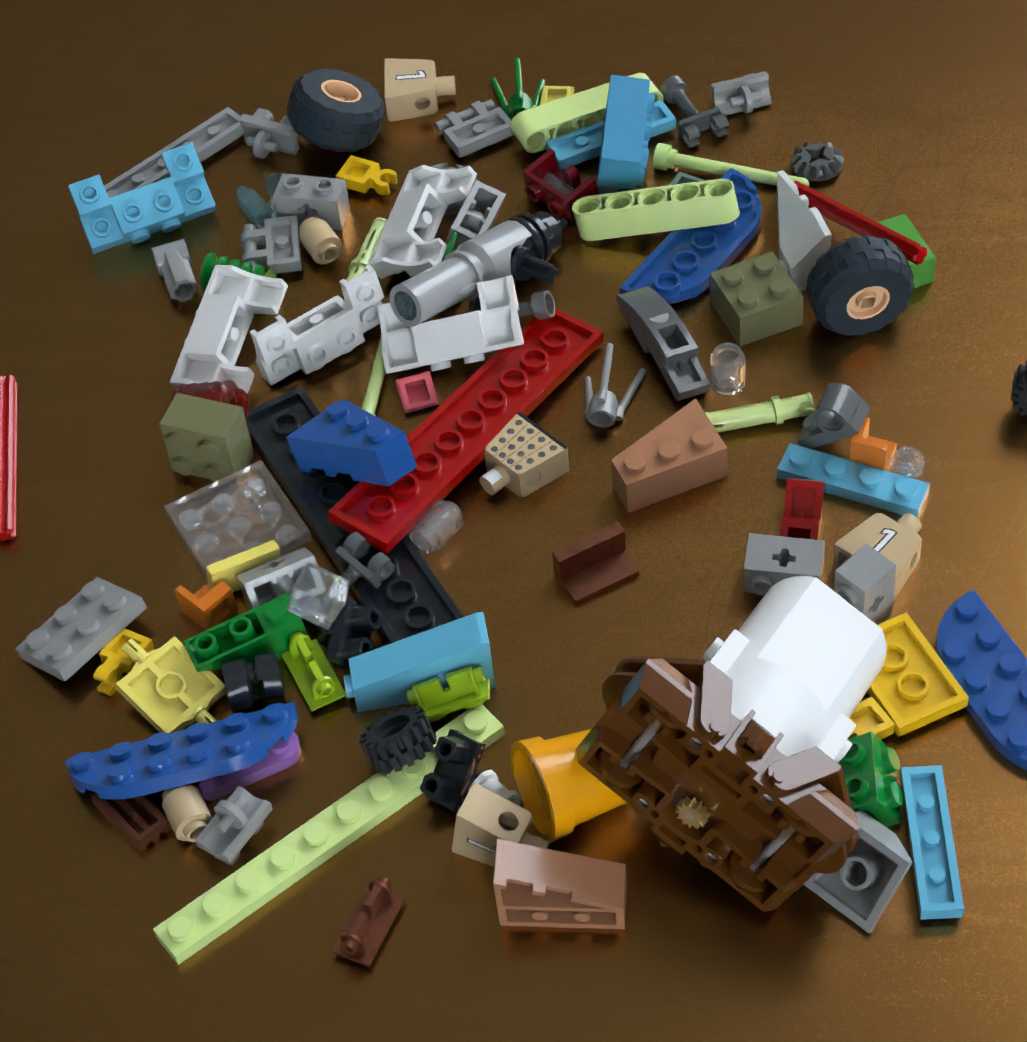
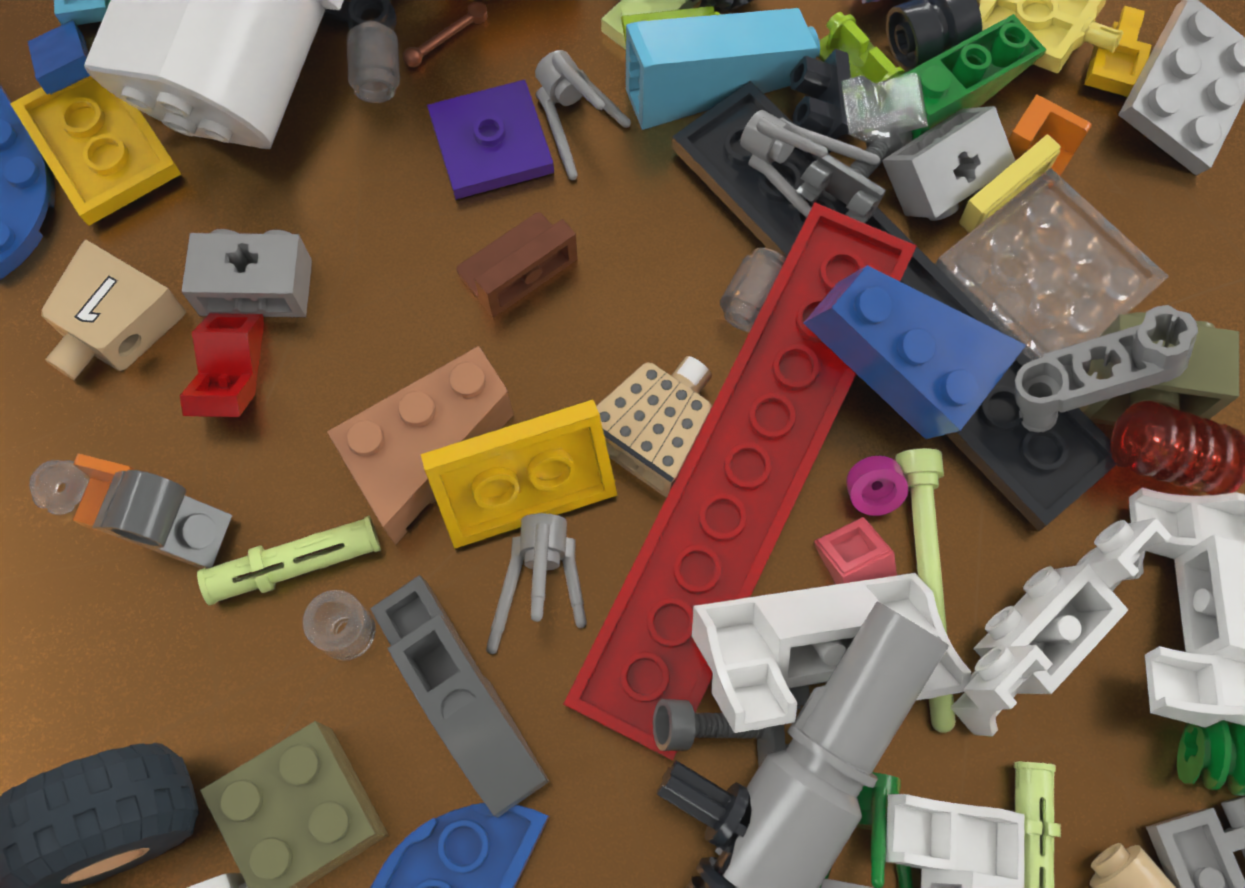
camera: 165 degrees right, 20 degrees up
medium azure plate [777,443,930,518] -> none
light grey brick [834,544,896,625] -> none
none -> blue tile [28,20,90,95]
none -> yellow plate [420,400,617,549]
none -> dark purple plate [427,79,554,200]
none -> light grey plant [535,50,631,180]
none -> light grey plant [740,110,880,218]
none -> dark pink tile [846,456,908,516]
none -> light grey beam [1015,305,1198,432]

